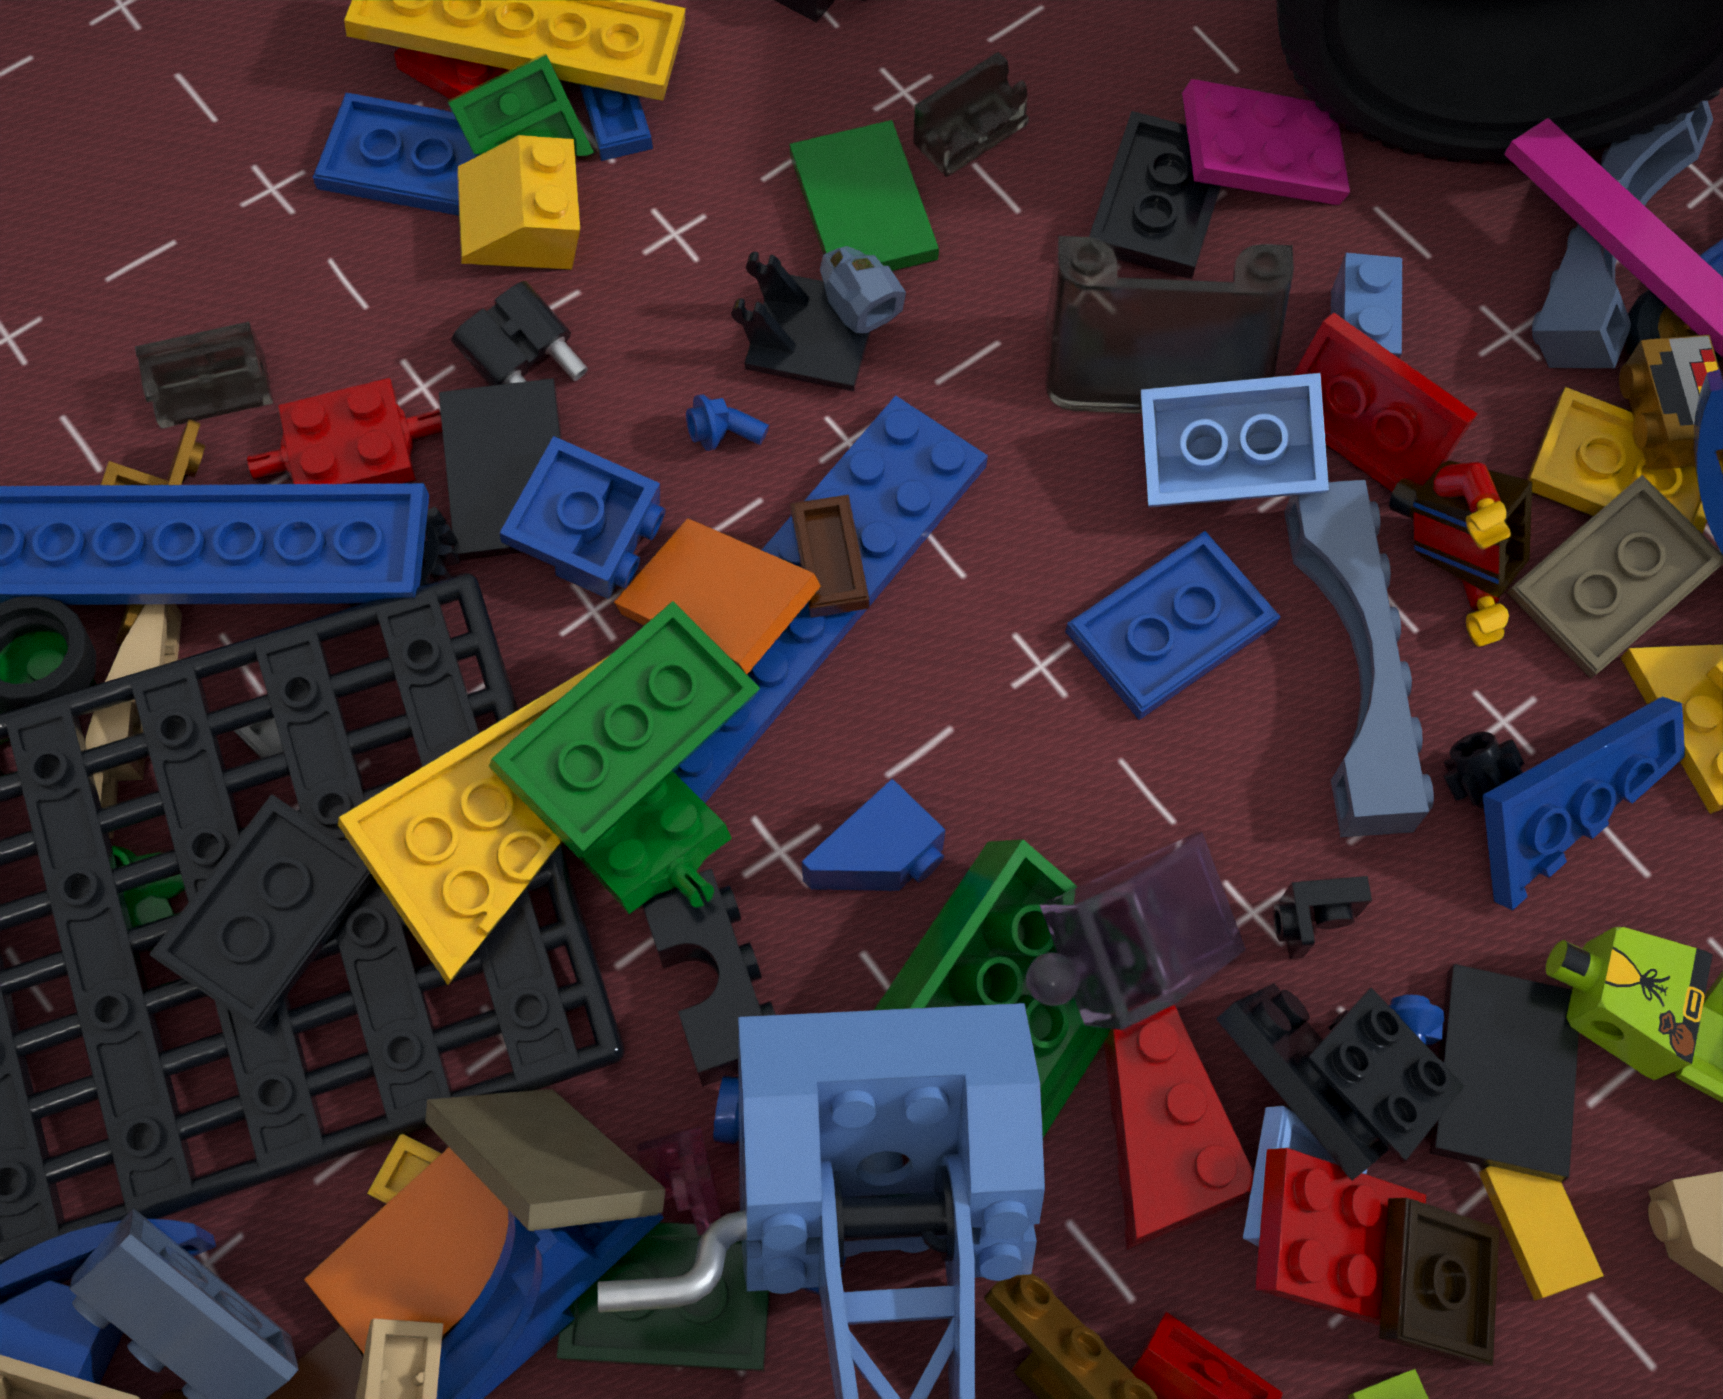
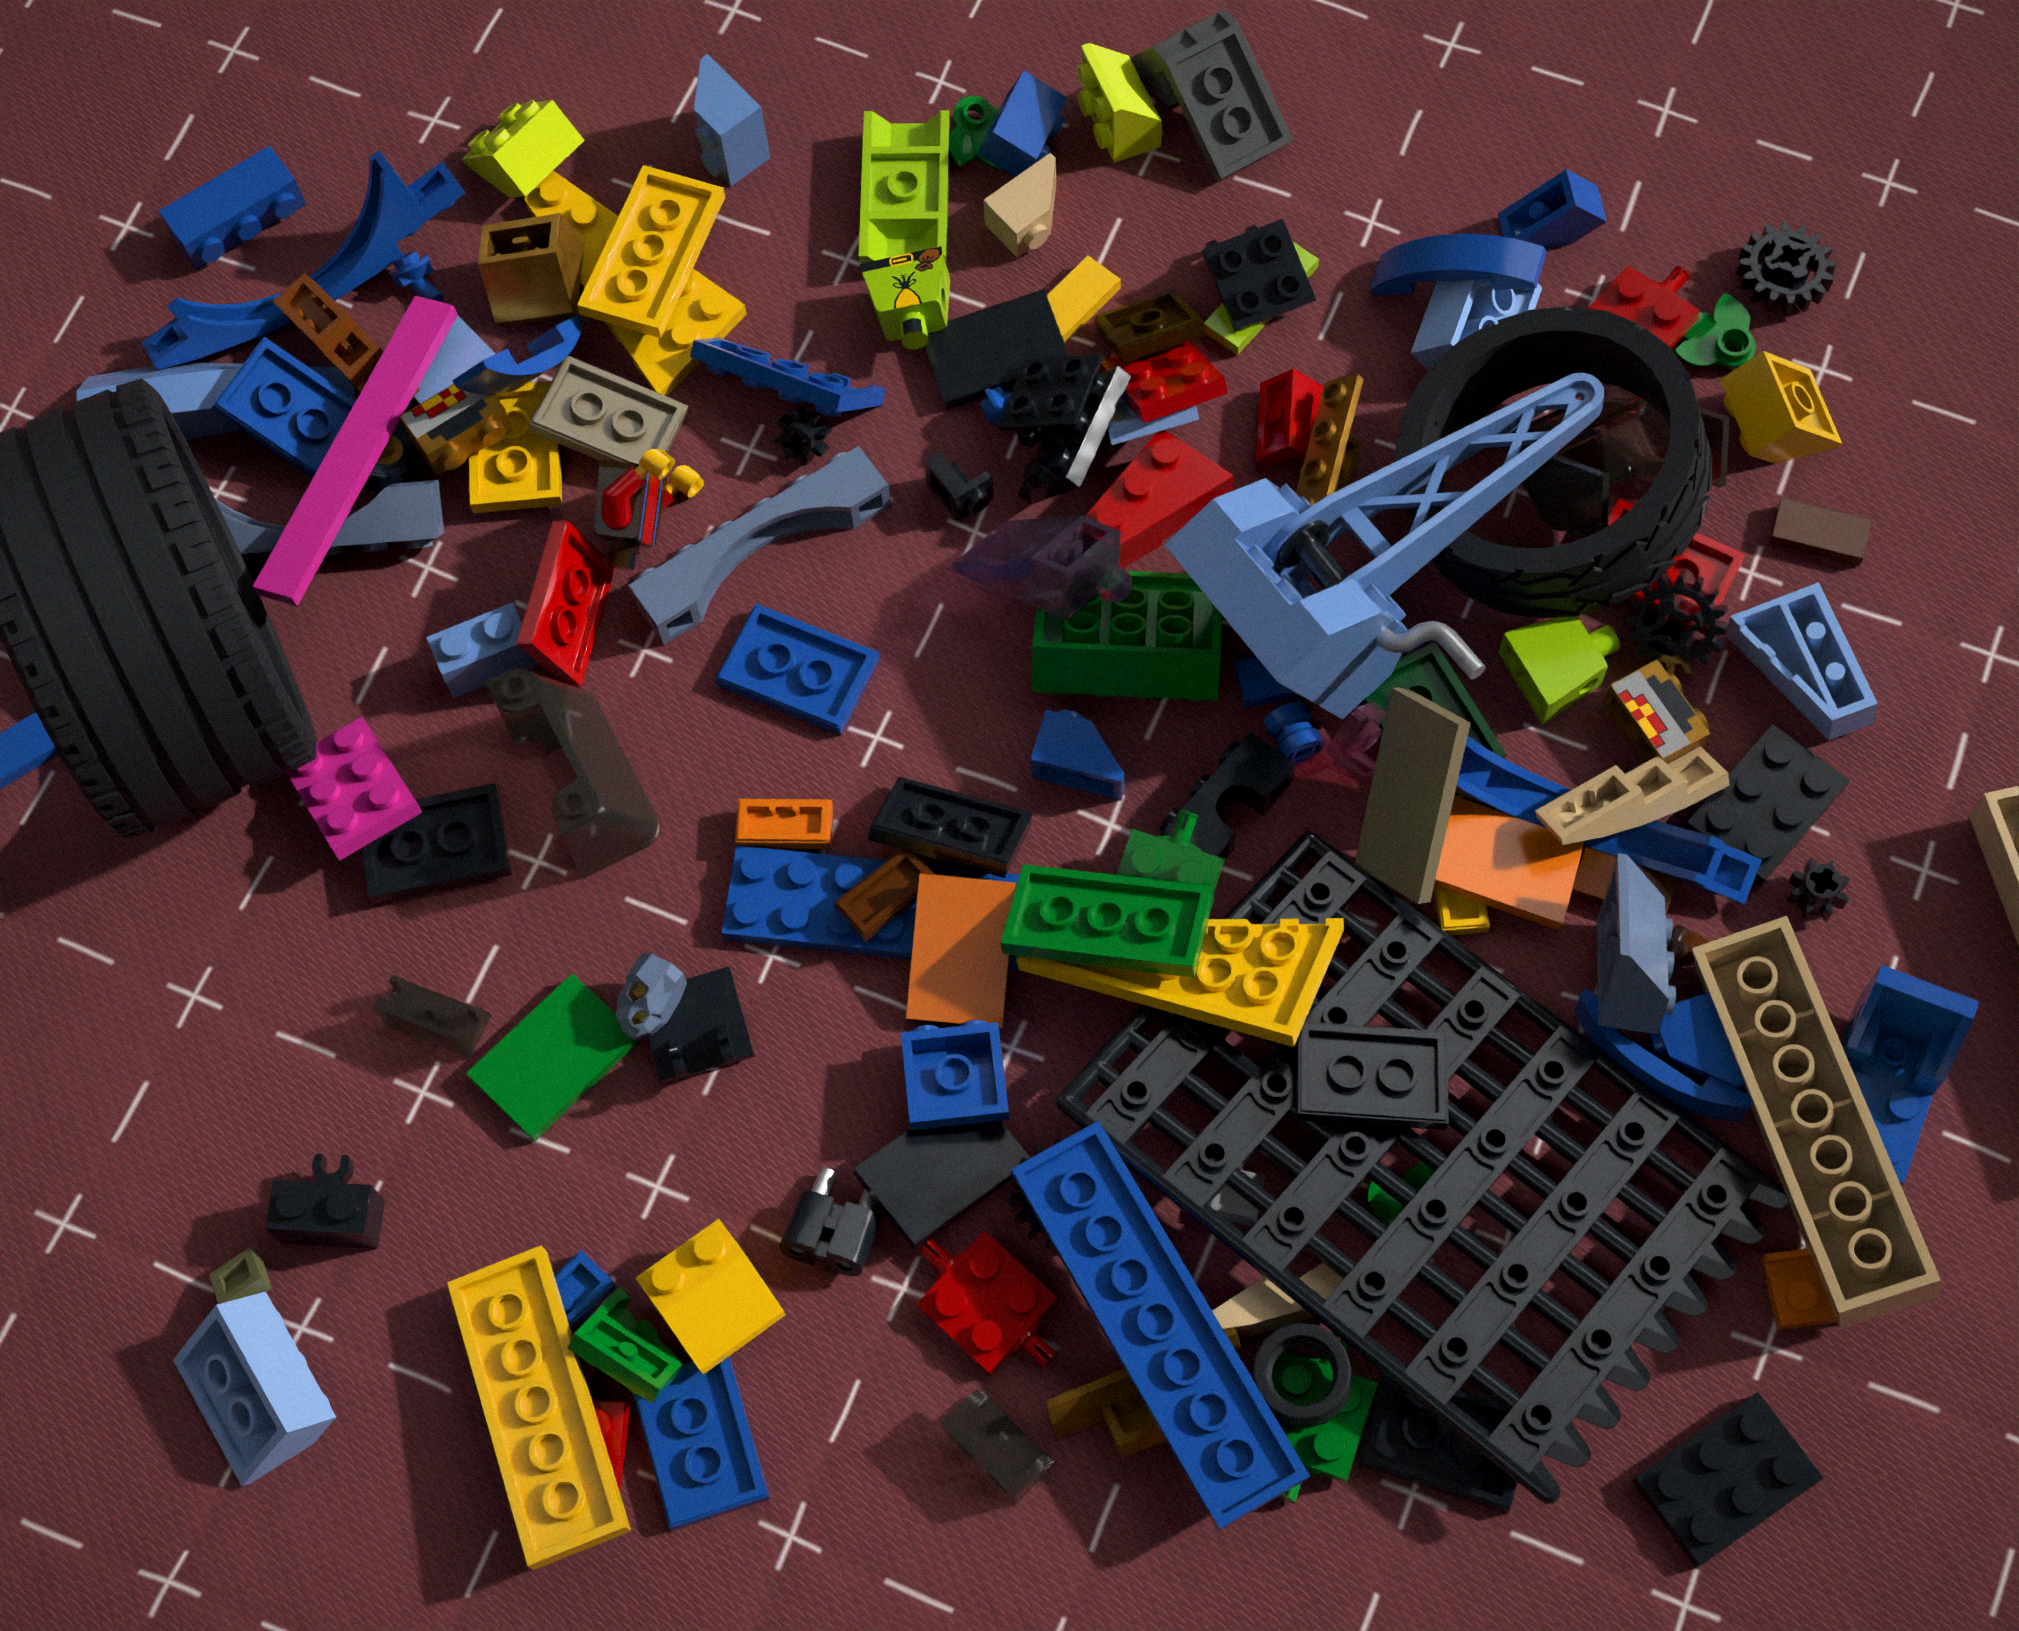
camera: 115 degrees left, 0 degrees up
blue plate [686,394,770,451] -> none
light blue slope [1141,373,1329,507] -> none
none -> orange plate [735,799,833,849]
none -> black tile [868,777,1032,878]

